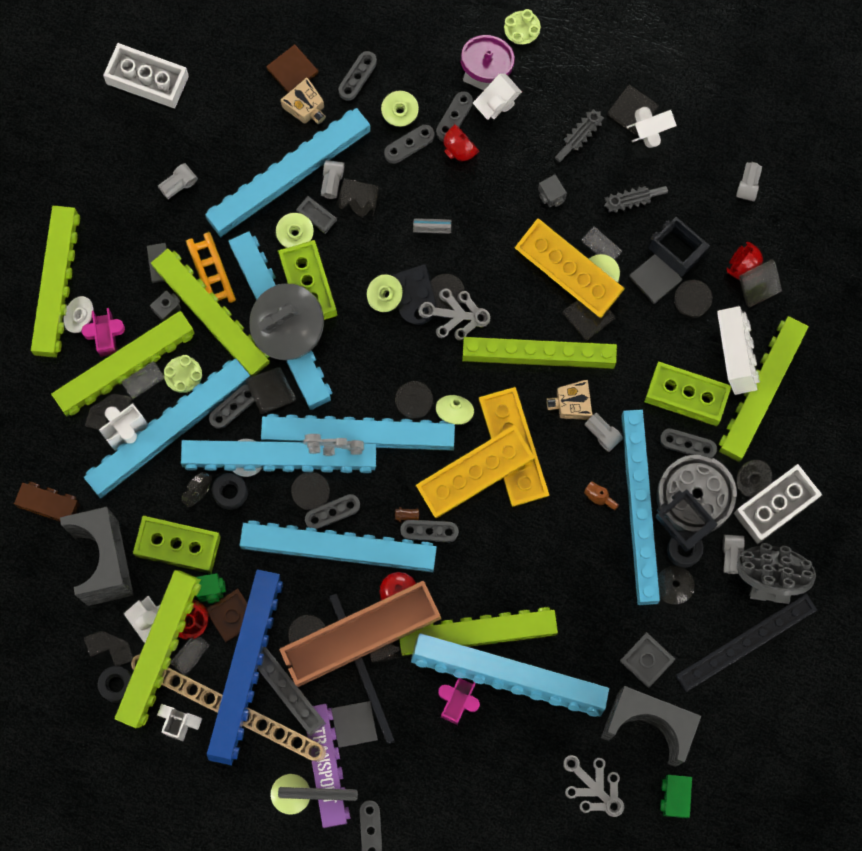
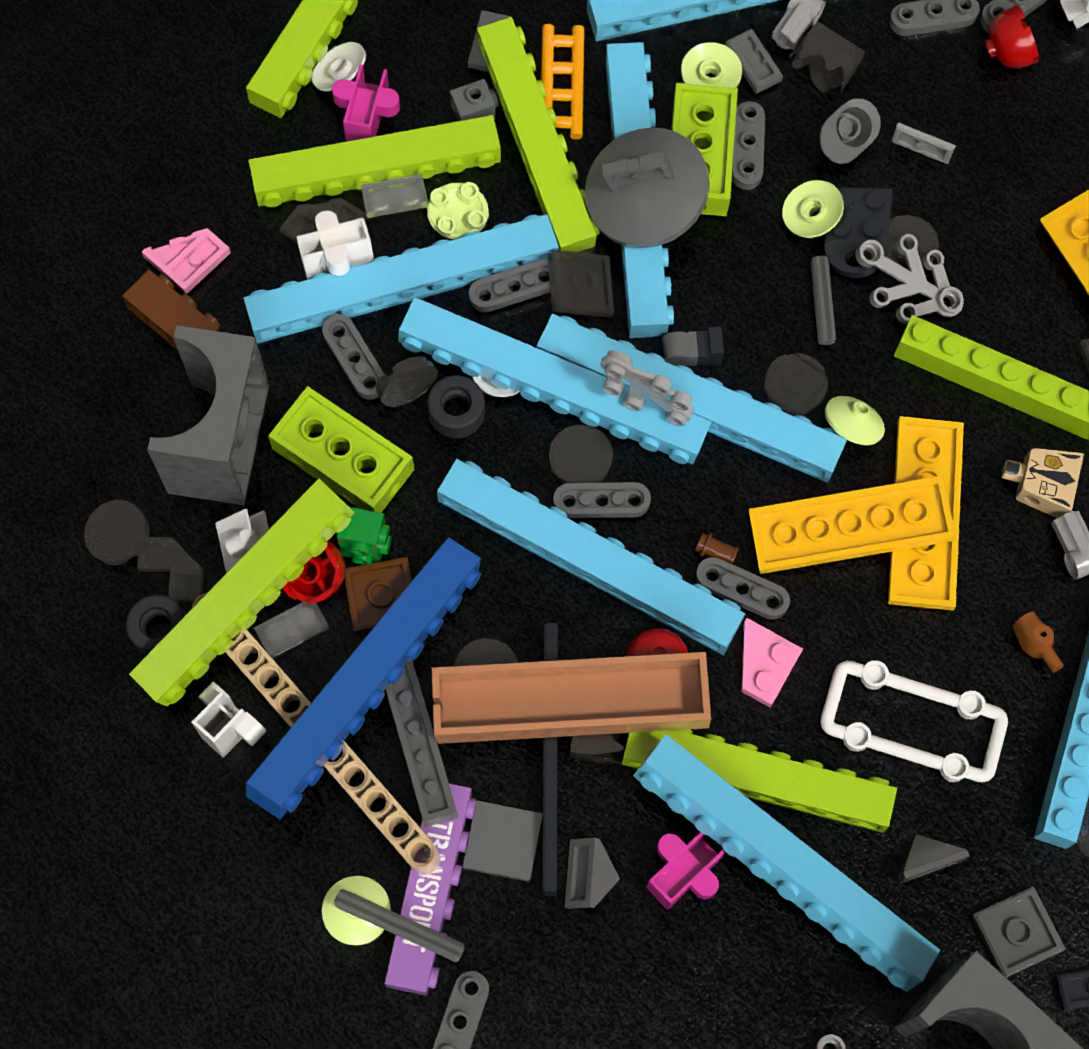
camera: 20 degrees right, 5 degrees down
none -> clear smoke tile [84,500,150,565]
none -> bright pink wing [142,228,231,294]
none -> dark grey plate [322,314,386,400]
none -> dark grey slope [565,838,620,909]
none -> leg [662,327,724,366]
none -> dark grey plate [732,101,765,190]
none -> bright pink wing [741,618,803,707]
none -> dark grey axle [811,256,836,345]
none -> dark grey piece [820,99,880,164]
none -> white bar [820,661,1008,782]
none -> dark grey slope [897,834,969,884]

